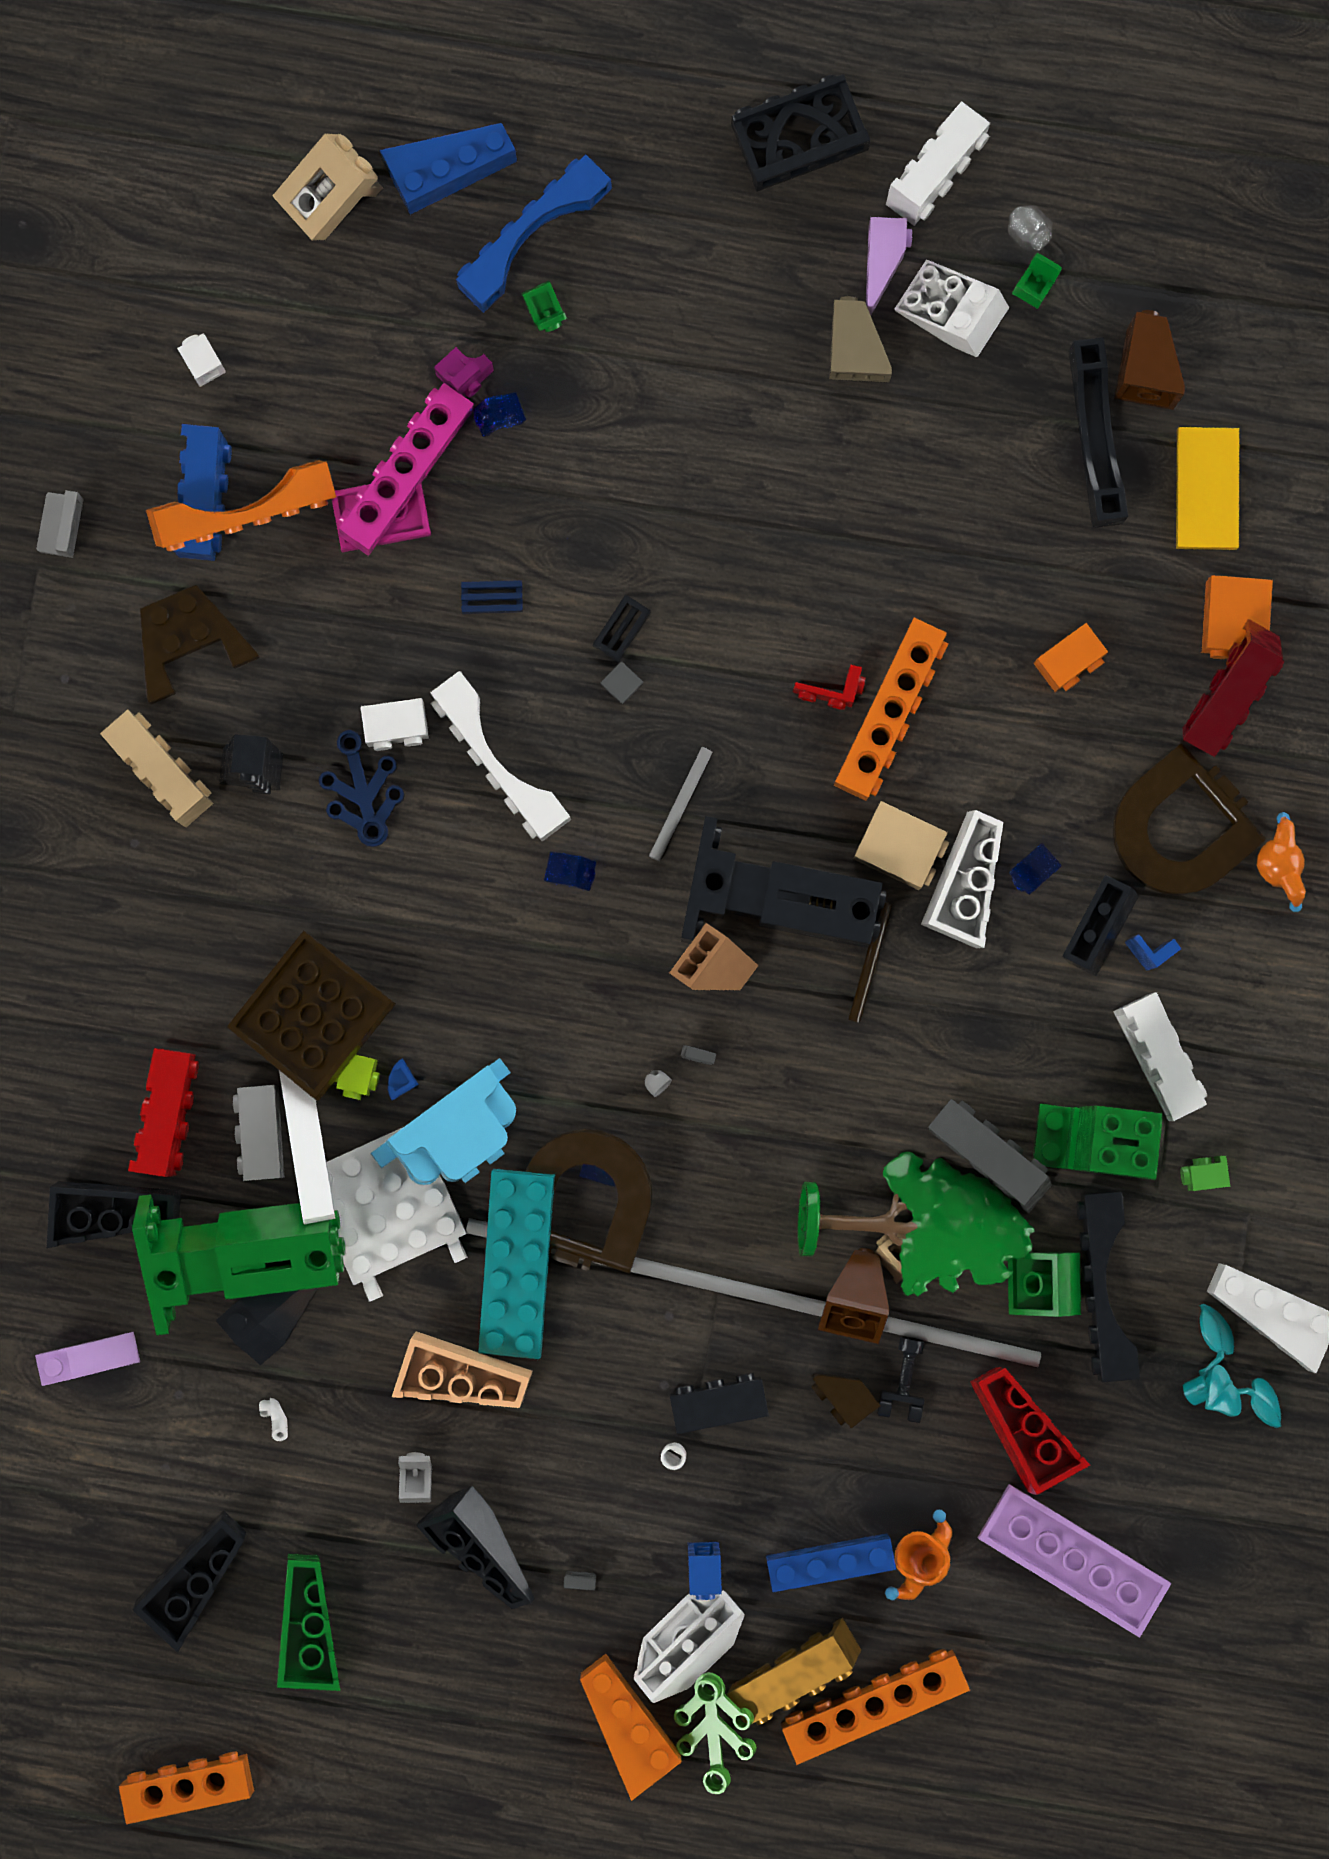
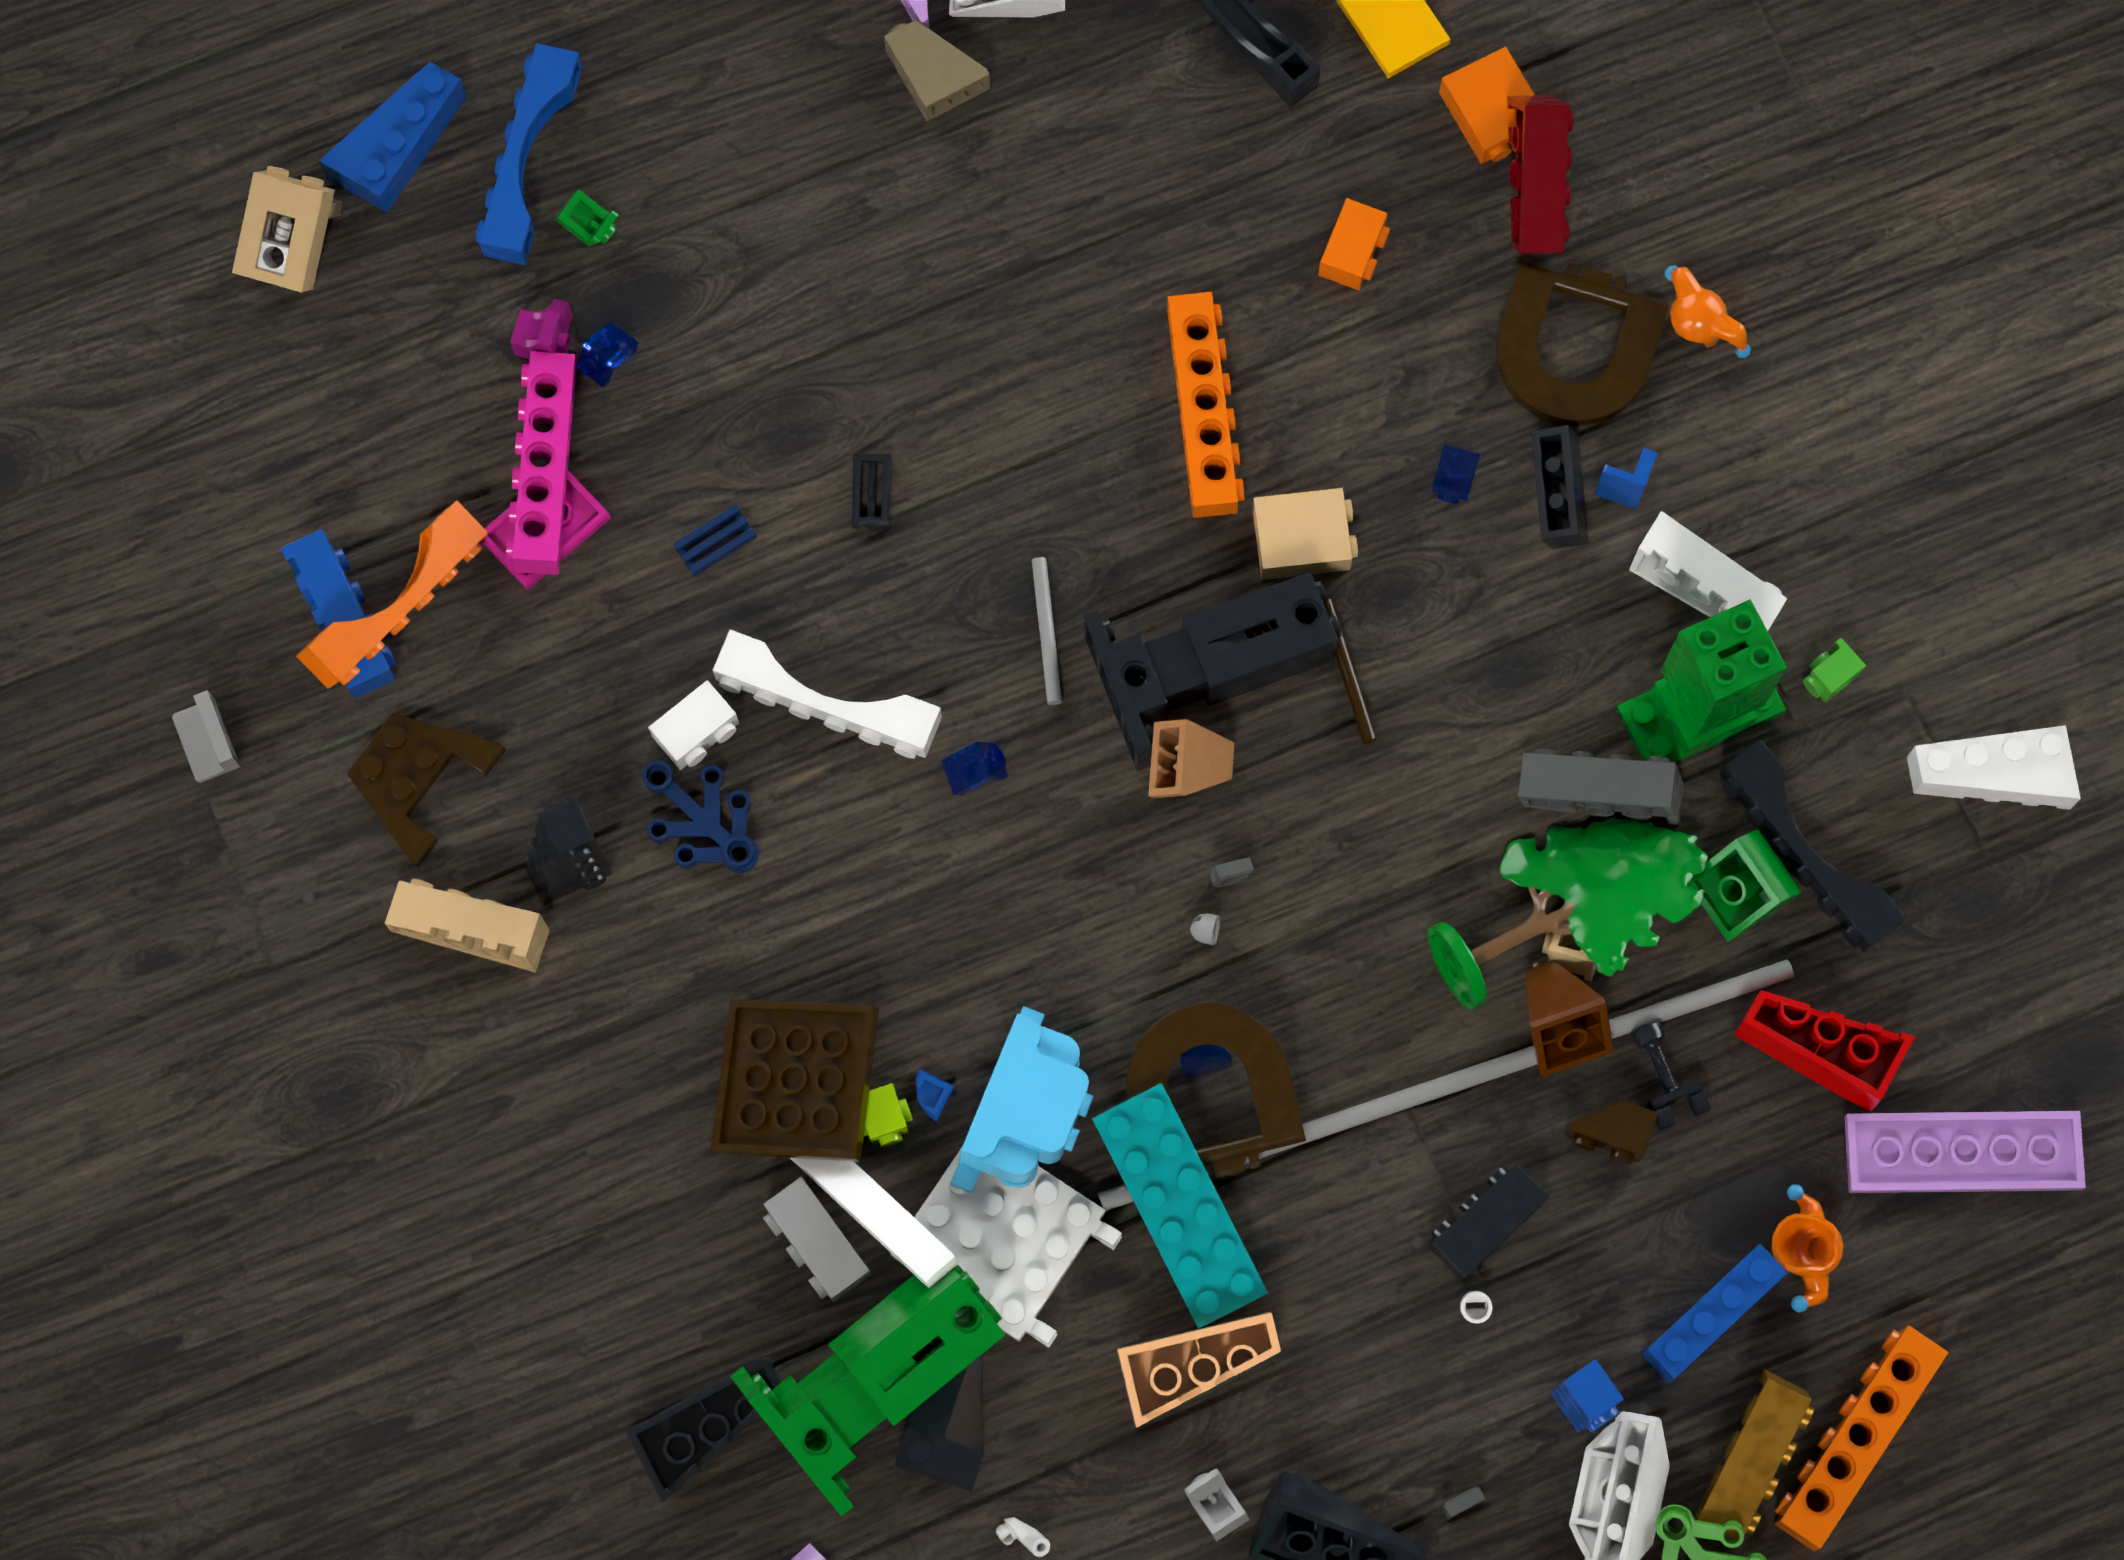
camera: 30 degrees left, 10 degrees down
red wedge [128,1048,199,1177] -> none
white brick [177,333,226,387] -> none
dark grey tile [600,661,643,705] -> none
red bracket [793,665,866,710] -> none
white wedge [921,810,1003,948] -> none
teal plant [1183,1304,1281,1428] -> none

